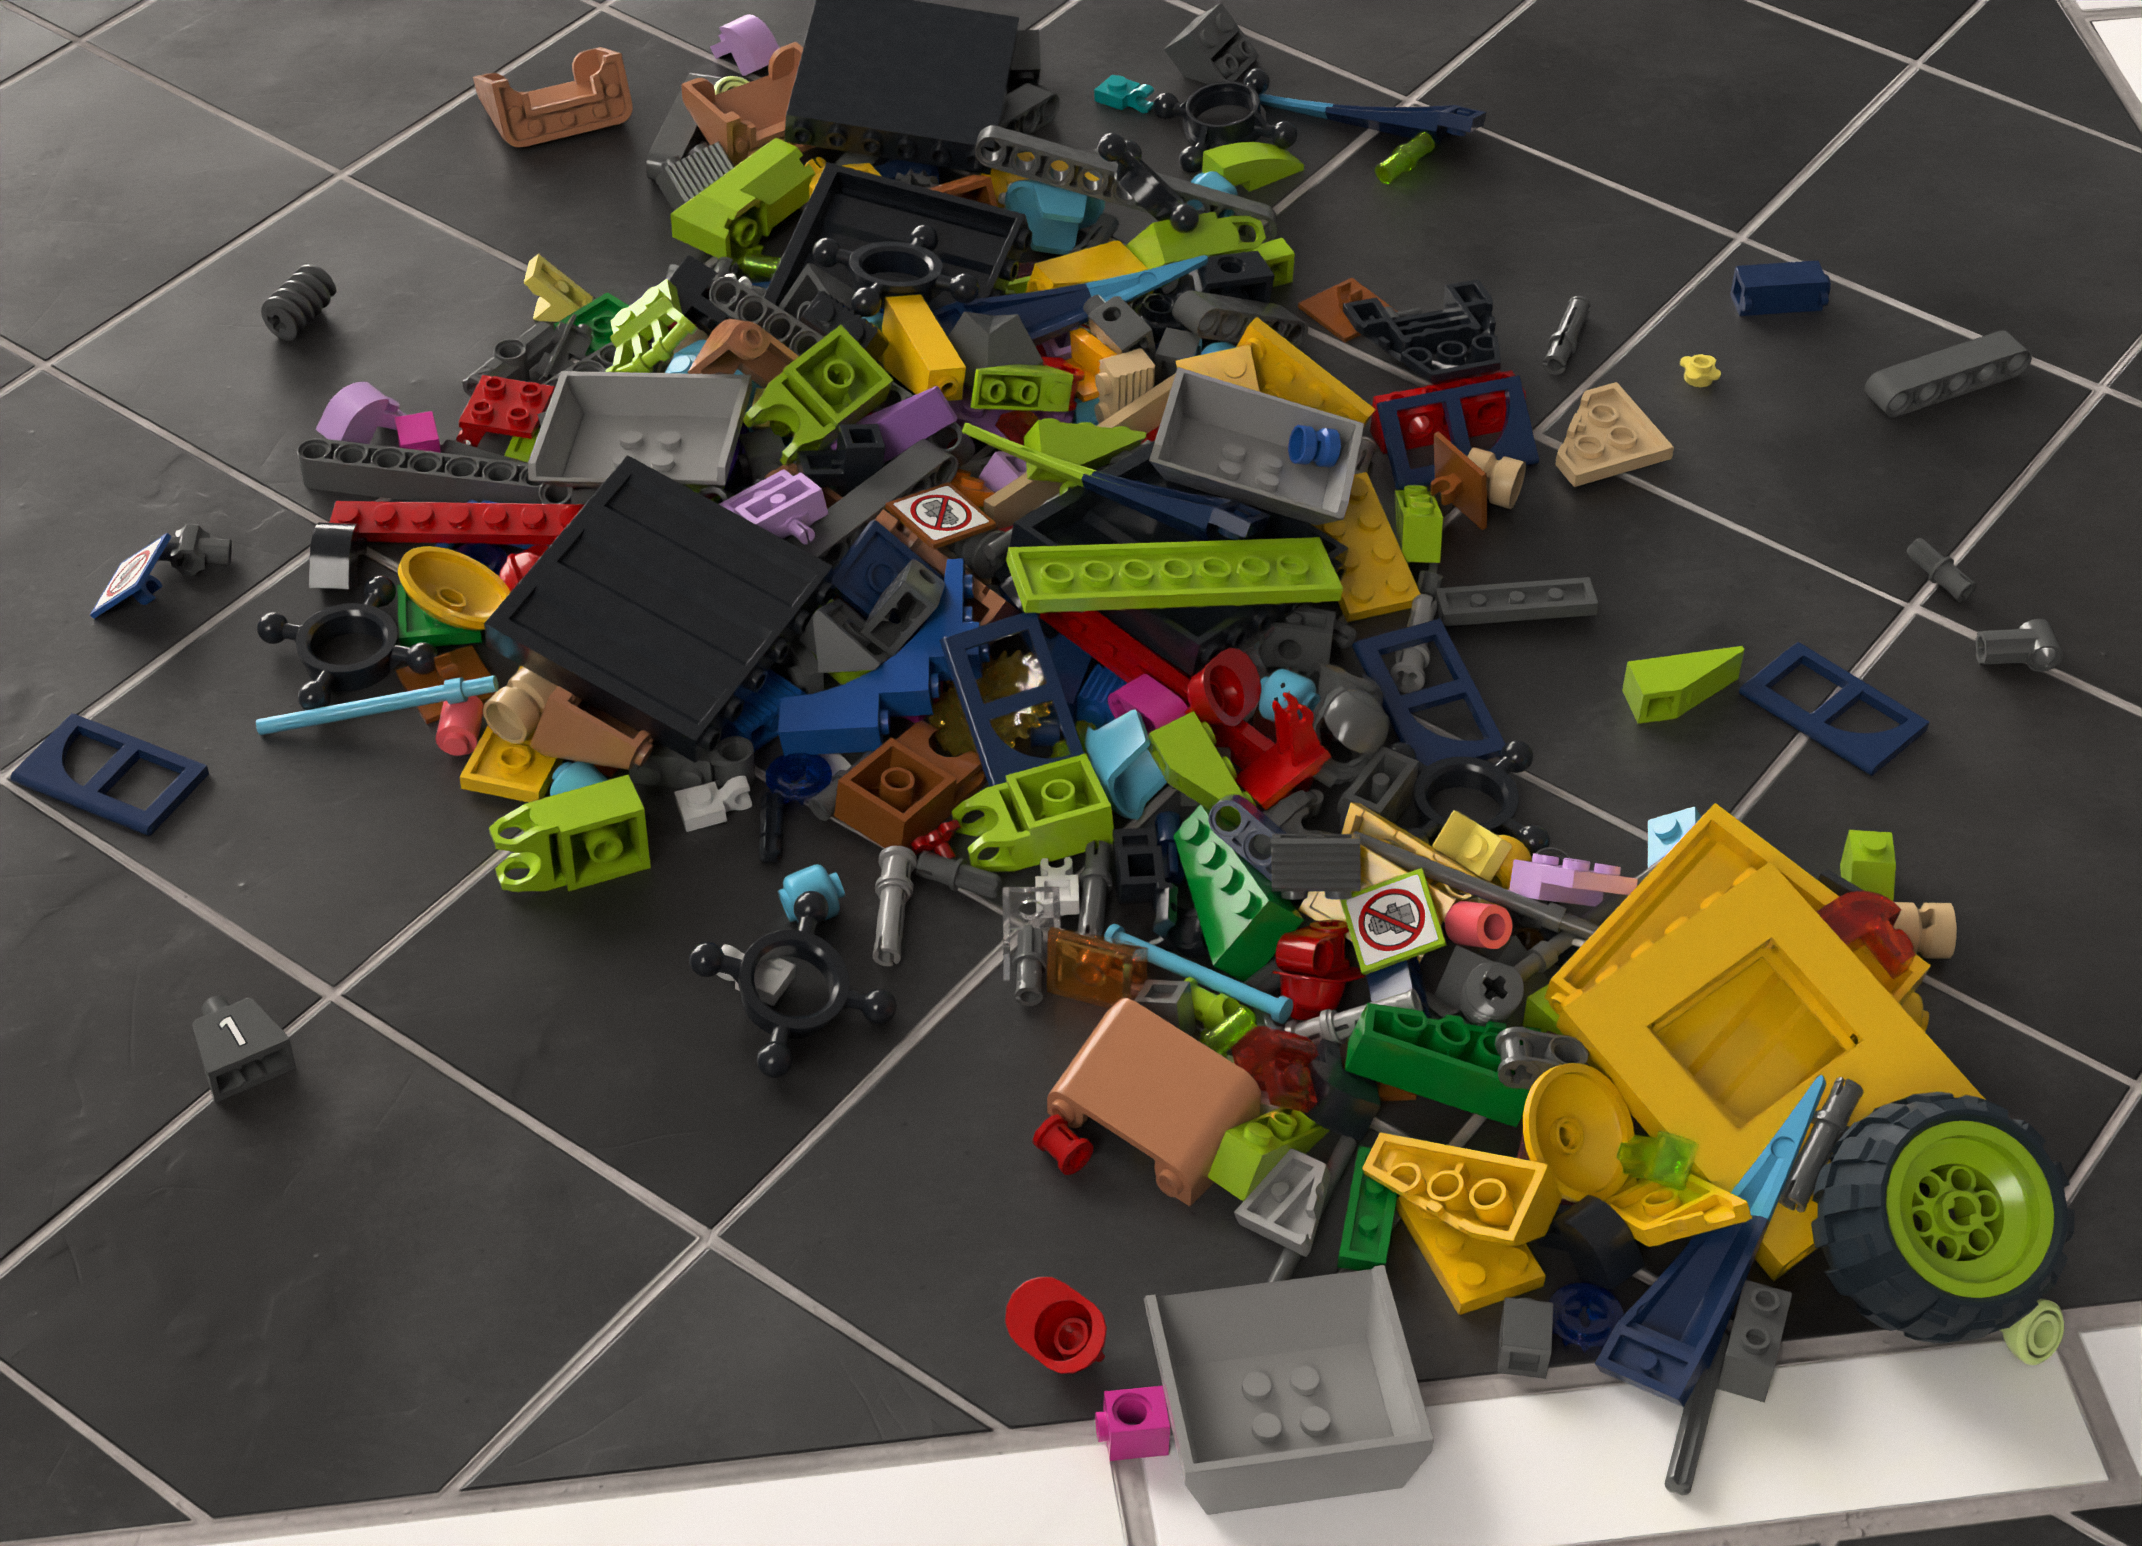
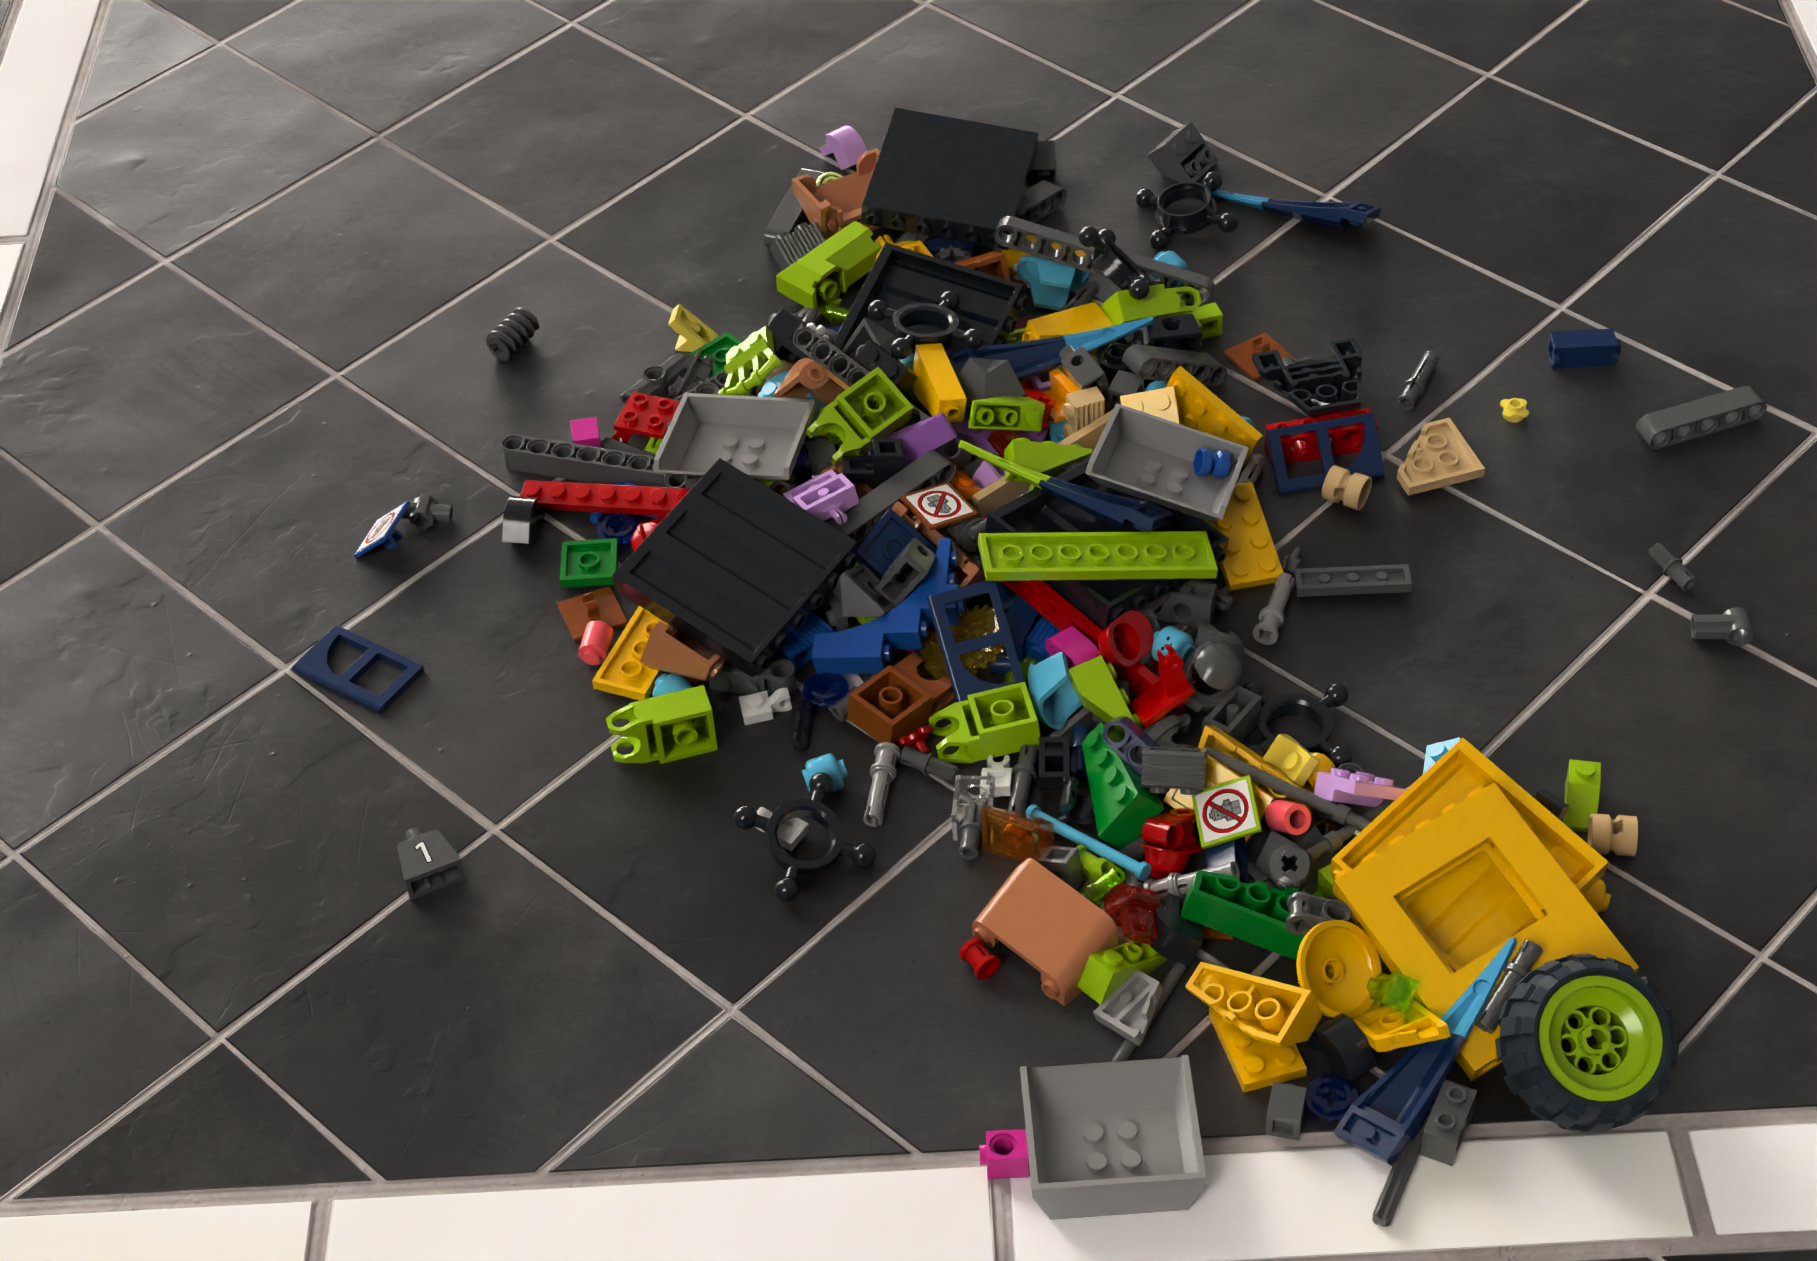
camera: 10 degrees right, 0 degrees up
medium azure bar [256,675,498,735] -> none
black piece [257,575,439,710] -> none
lavender brick [316,382,406,444] -> none
yellow dish [398,546,511,630] -> none
nougat windscreen [473,47,633,147] -> none
tan wheel [483,667,557,744] -> none
red piece [1005,1277,1107,1374] -> none
teal plate [1094,74,1154,113] -> none
lime slope [1202,142,1304,192] -> none
green plate [1337,1146,1398,1271] -> none
dark blue window [1352,619,1505,766] -> none
clear neon green pin [1375,132,1434,184] -> none
lime slope [1395,485,1443,563] -> none
dark orange piece [1431,432,1487,530] -> none
lime slope [1622,646,1744,724] -> none
dark blue window [1739,642,1929,776] -> none
clear red brick [1816,891,1916,980] -> none
yellowish green brick [1999,1298,2064,1365] -> none

